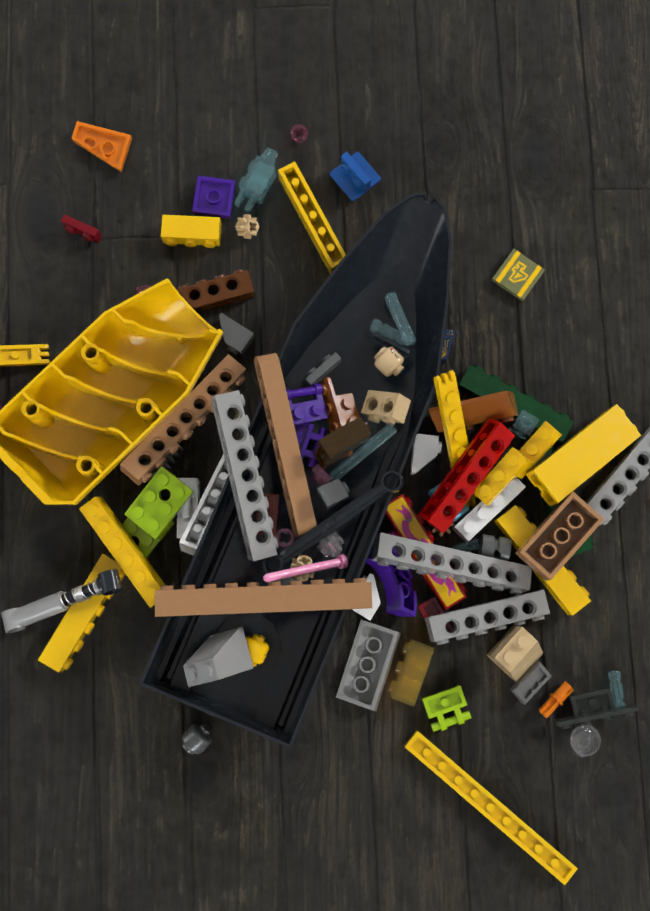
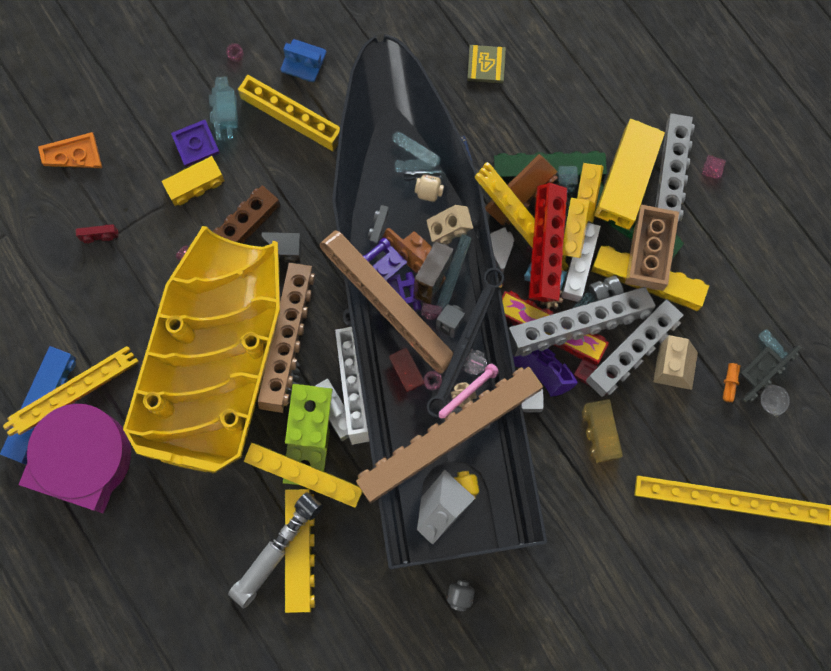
camera: 30 degrees left, 5 degrees down
light grey brick [210,390,278,561] -> none
tan gear [235,214,259,239] -> none
light grey slope [336,620,401,711] -> none
lime plate [422,685,471,732] -> none
dark grey plate [510,660,552,705] -> none

